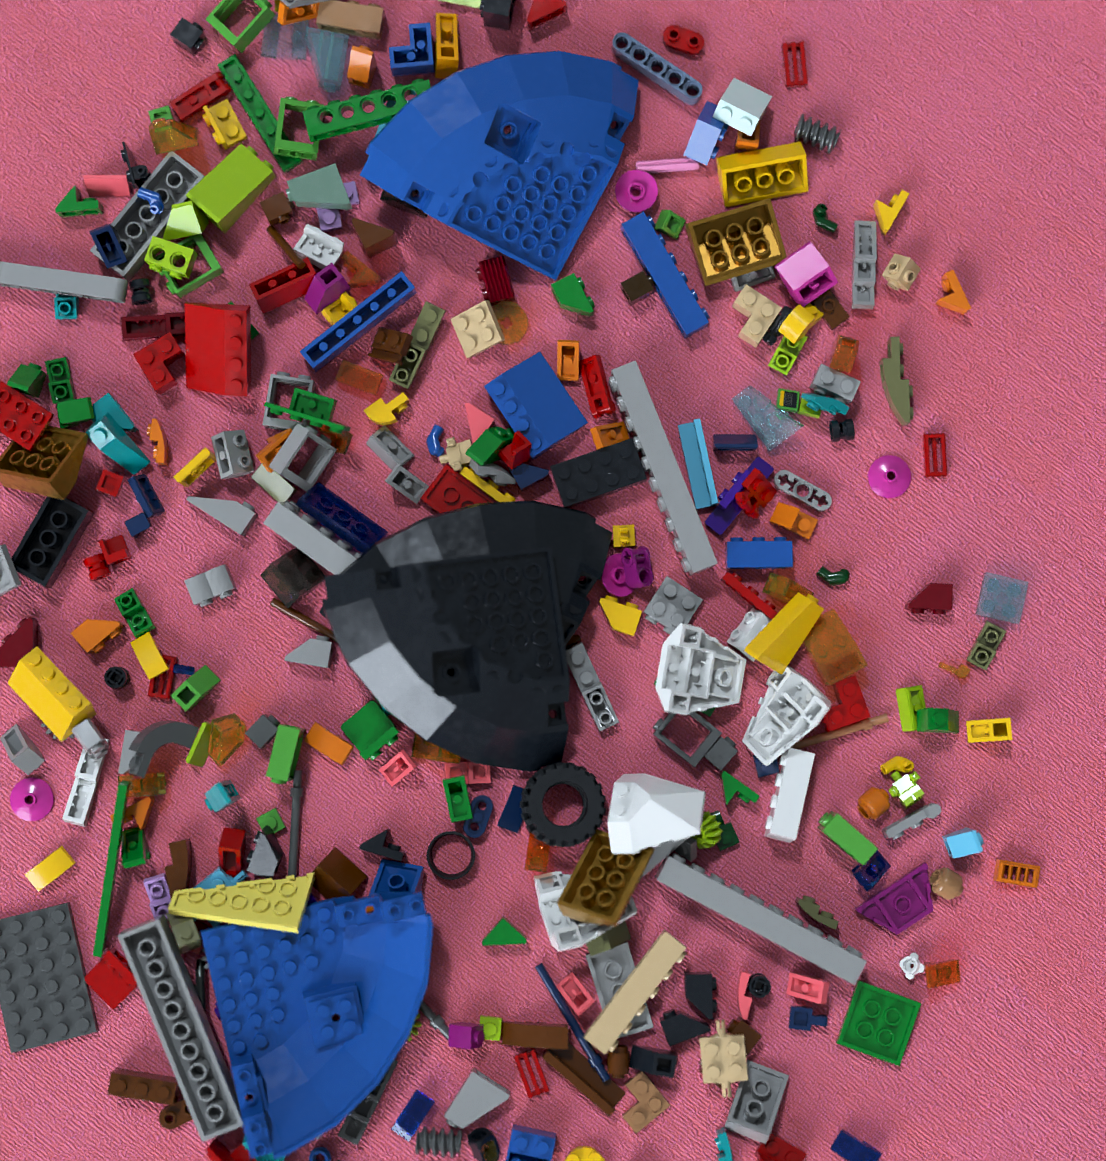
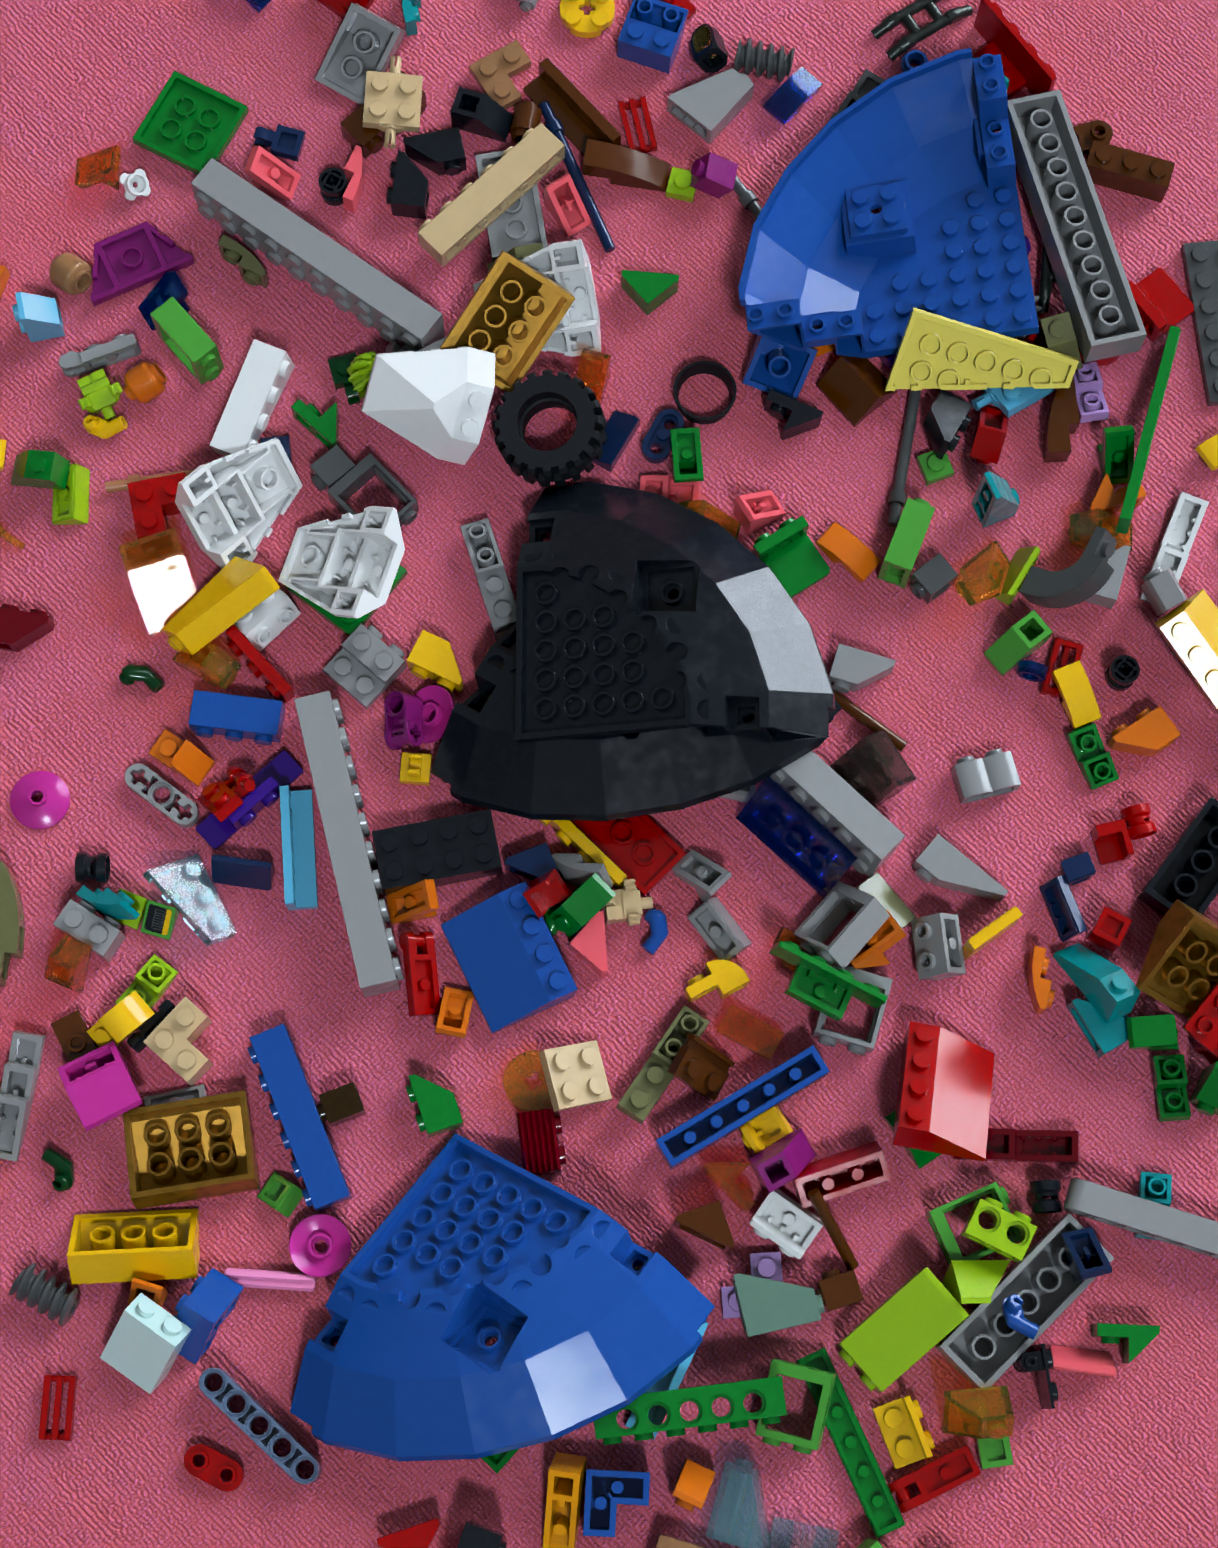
camera: 175 degrees left, 10 degrees down
red brick [133,332,186,395] -> none

